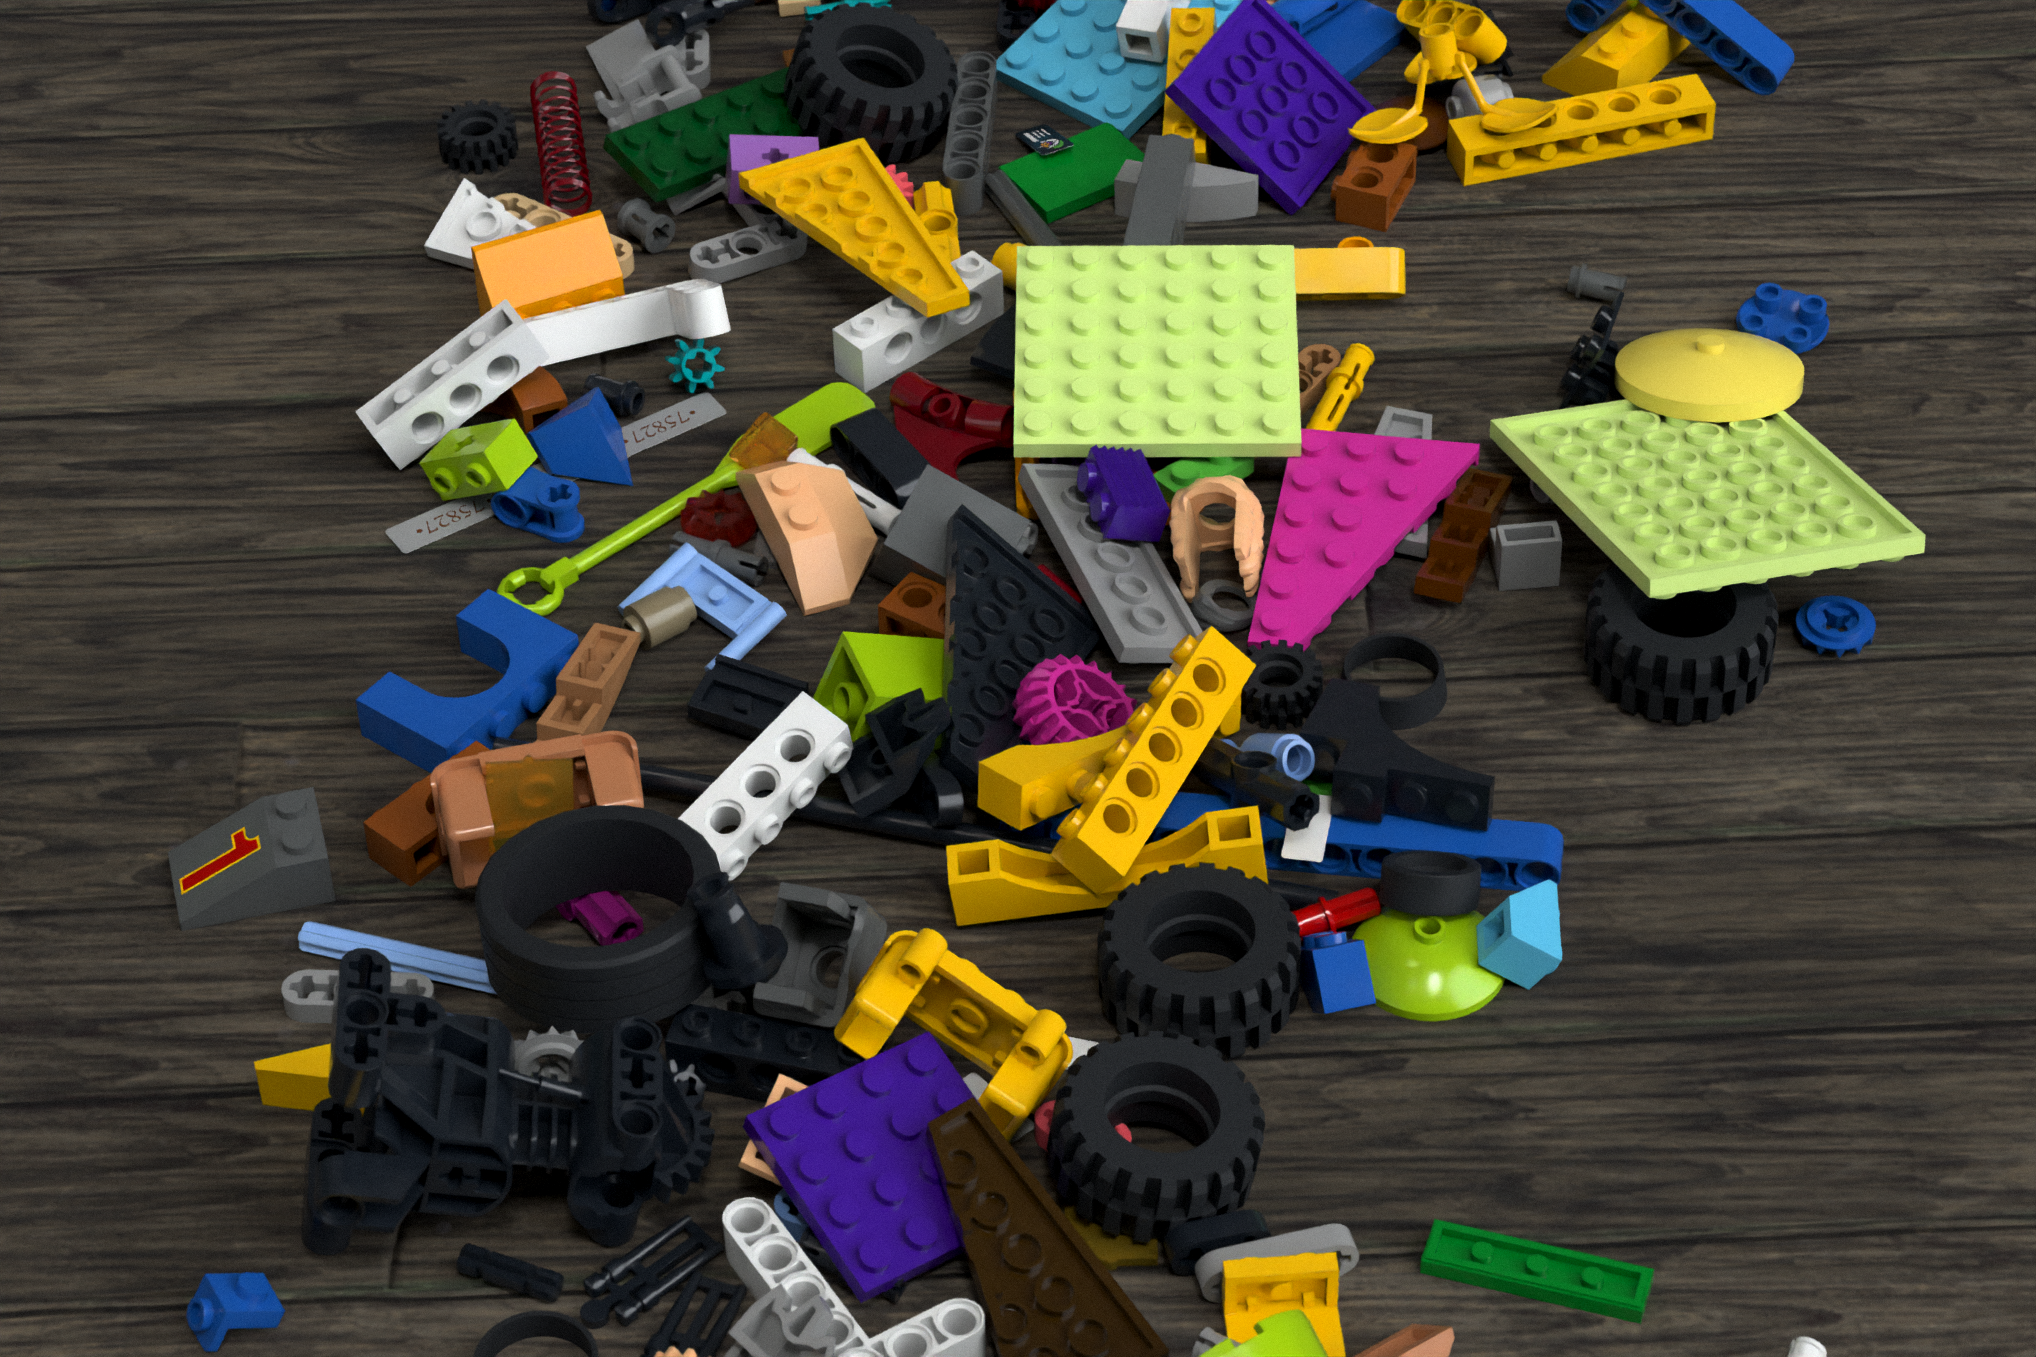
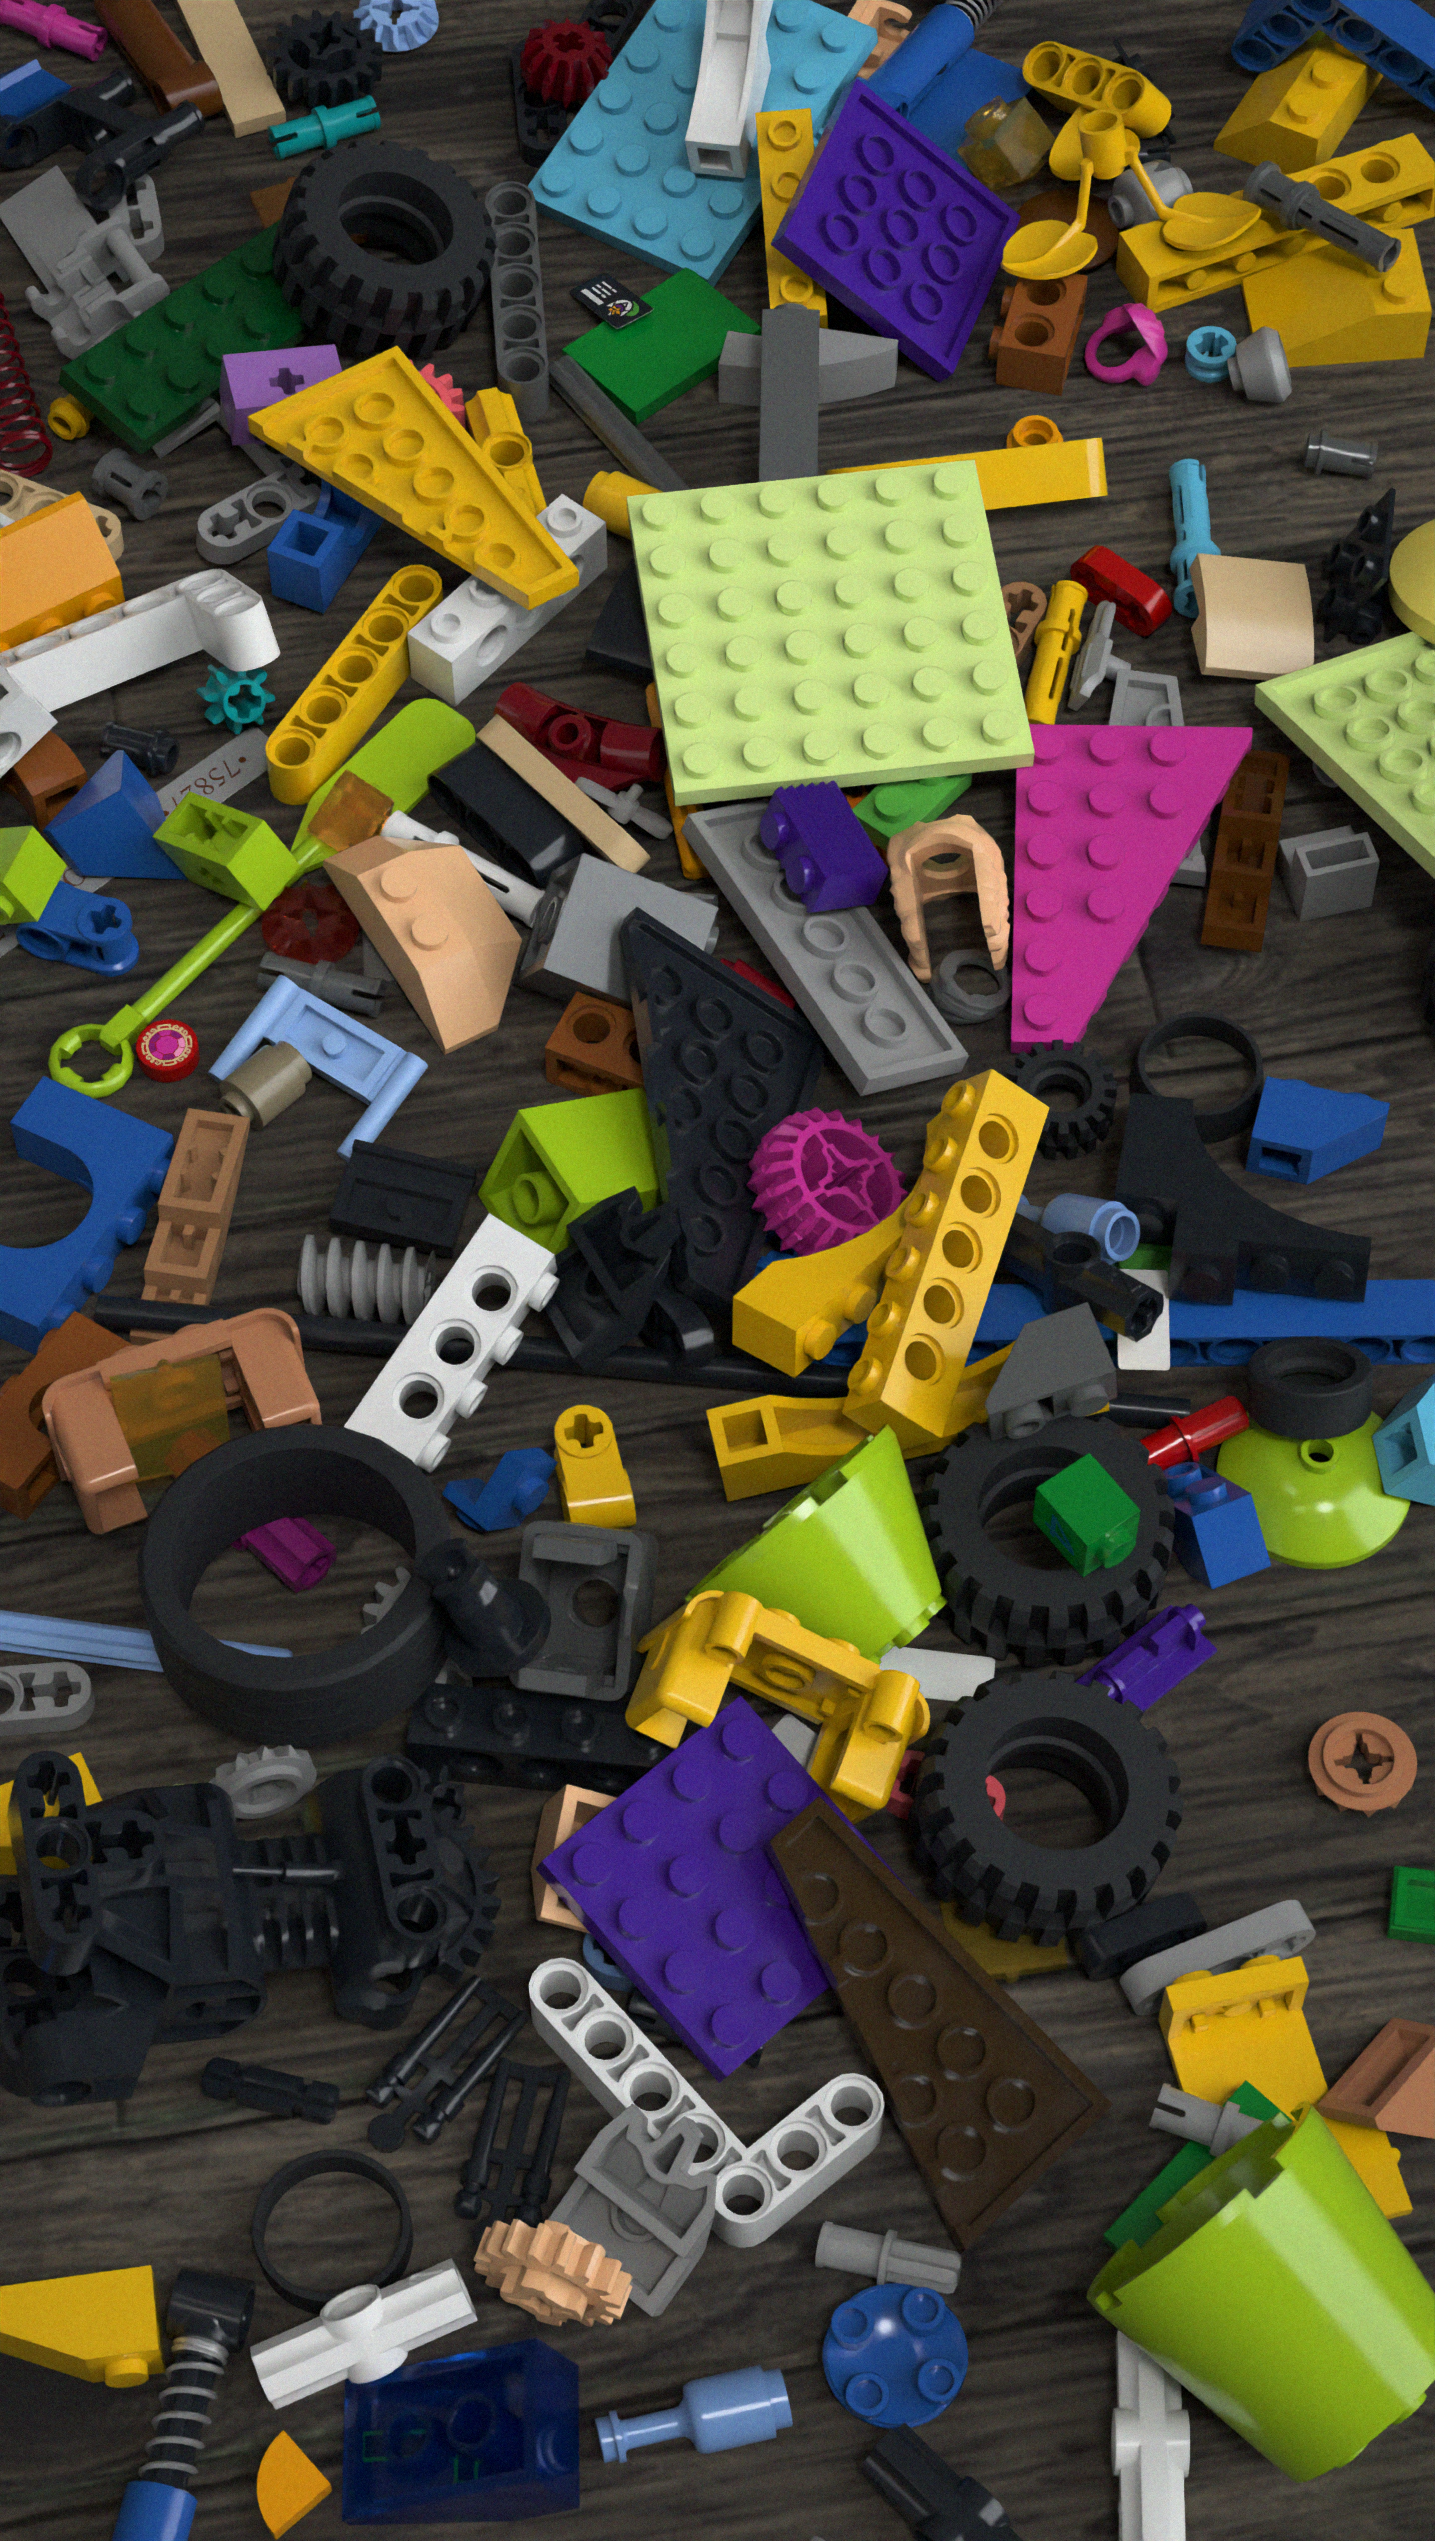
camera: 10 degrees left, 15 degrees up
none -> yellow pin [48,393,95,440]
none -> tile [136,1019,200,1083]
none -> lime brick [152,791,301,911]
none -> yellow beam [265,564,443,805]
none -> blue arch [266,478,385,614]
none -> light grey piece [297,1234,436,1325]
none -> blue bracket [442,1447,558,1532]
none -> tan beam [475,714,651,874]
none -> yellow piece [554,1405,636,1529]
none -> light grey piece [574,777,674,839]
none -> lime cone [683,1424,947,1665]
none -> clear yellow brick [956,95,1056,192]
none -> dark grey slope [985,1302,1117,1441]
none -> green brick [1032,1452,1141,1577]
none -> light grey piece [1067,600,1131,711]
none -> red beam [1070,545,1172,636]
none -> dark purple hinge [1075,1603,1217,1712]
none -> dark pink piece [1084,303,1168,386]
none -> medium azure pin [1169,459,1221,618]
none -> medium azure bush [1184,326,1237,383]
none -> tan slope [1189,553,1314,681]
none -> light grey cone [1227,326,1292,403]
none -> yellow slope [1241,228,1432,368]
none -> dark grey pin [1243,160,1401,273]
none -> blue slope [1245,1076,1390,1185]
none -> nougat gear [1307,1712,1417,1817]

